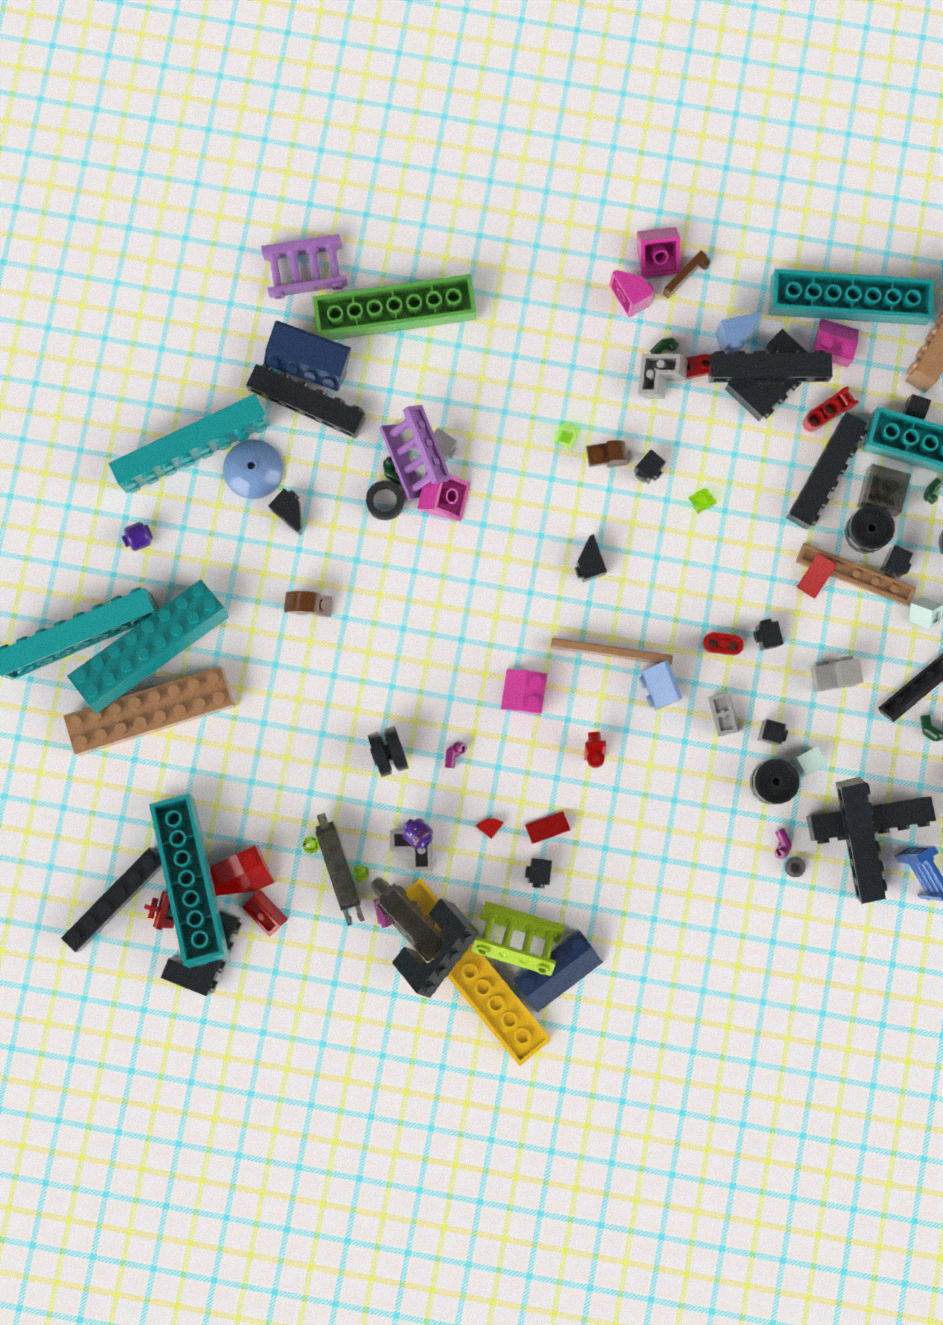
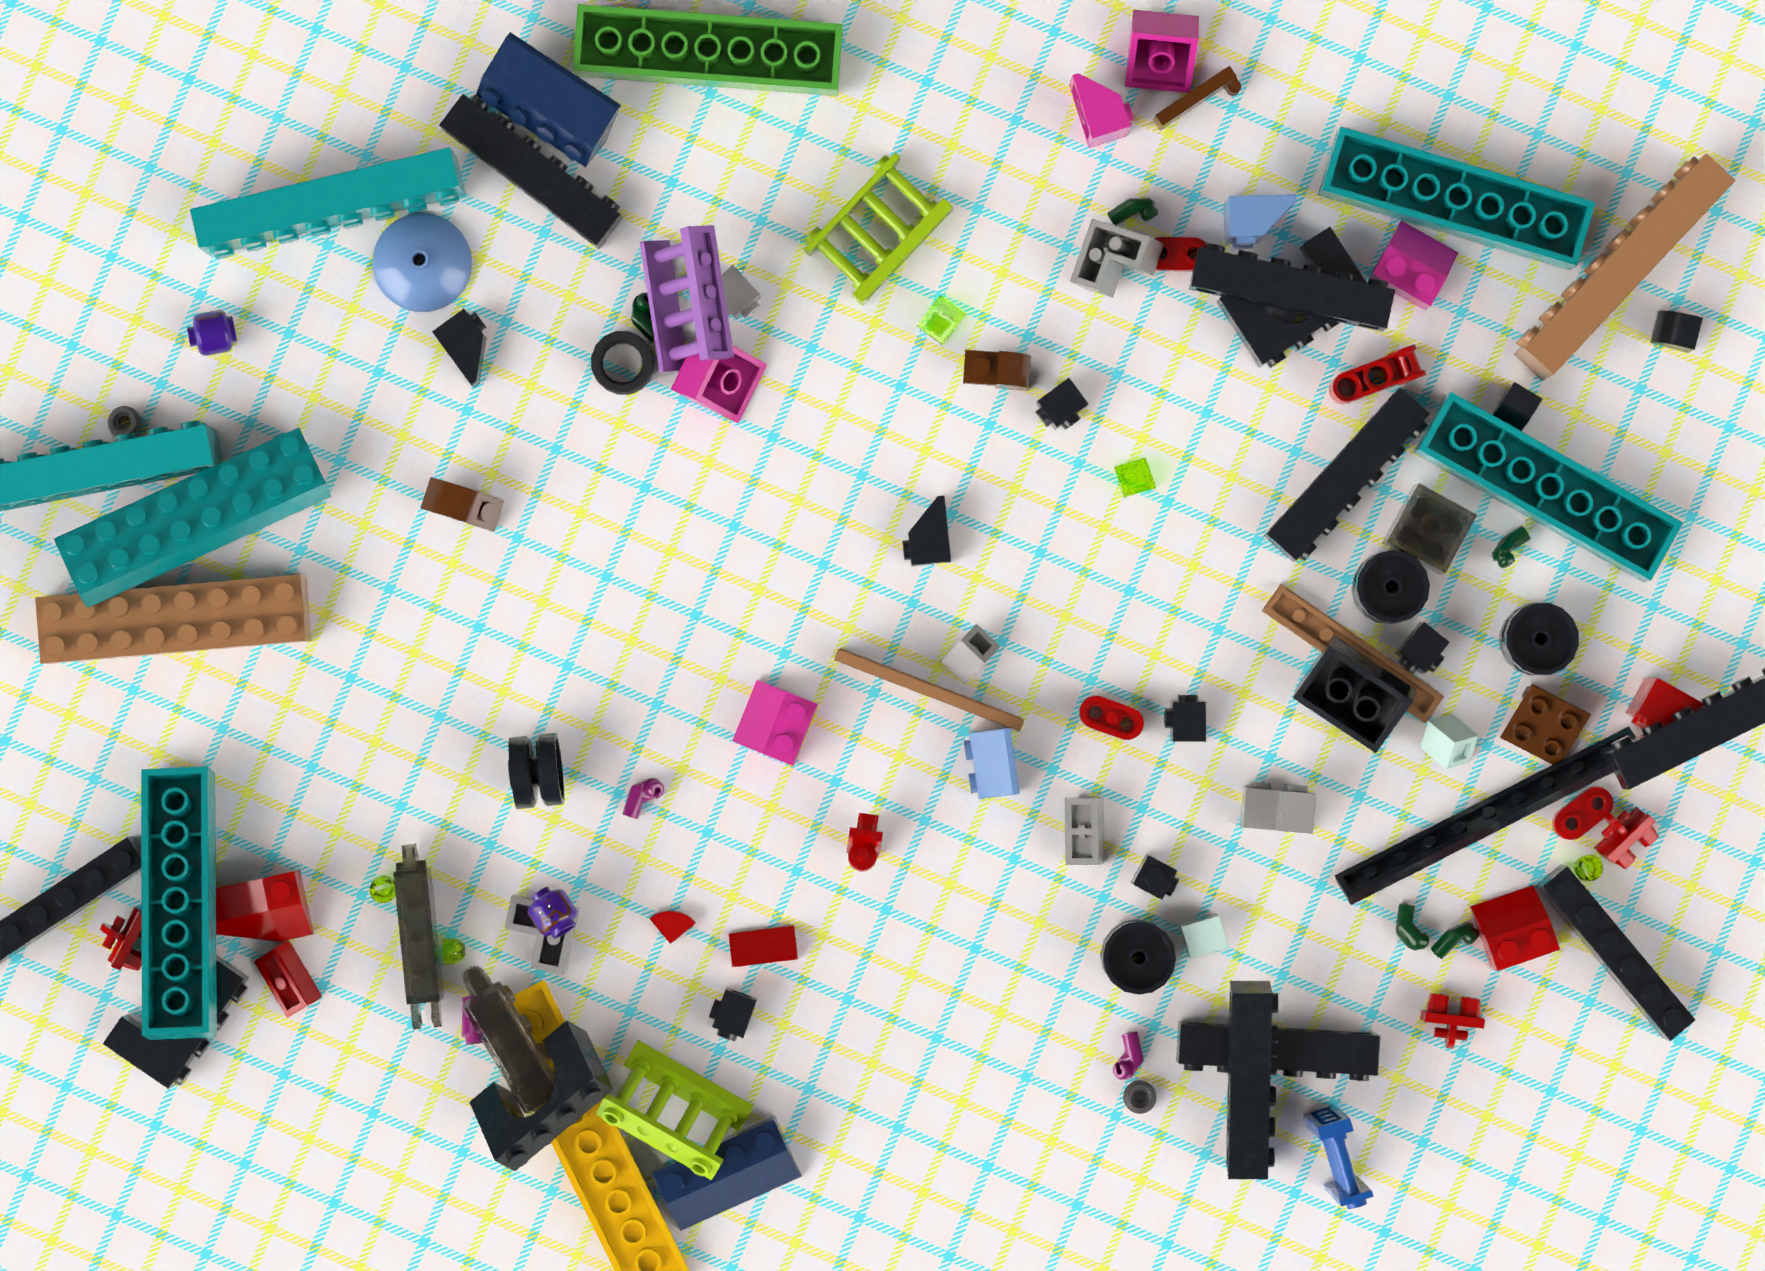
camera: 15 degrees right, 5 degrees up
red slope [797,553,837,599] -> none
none -> flat silver plate [108,406,142,436]
none -> lime fence [804,152,953,306]
none -> light grey brick [941,624,1000,684]
none -> black brick [1293,635,1416,753]

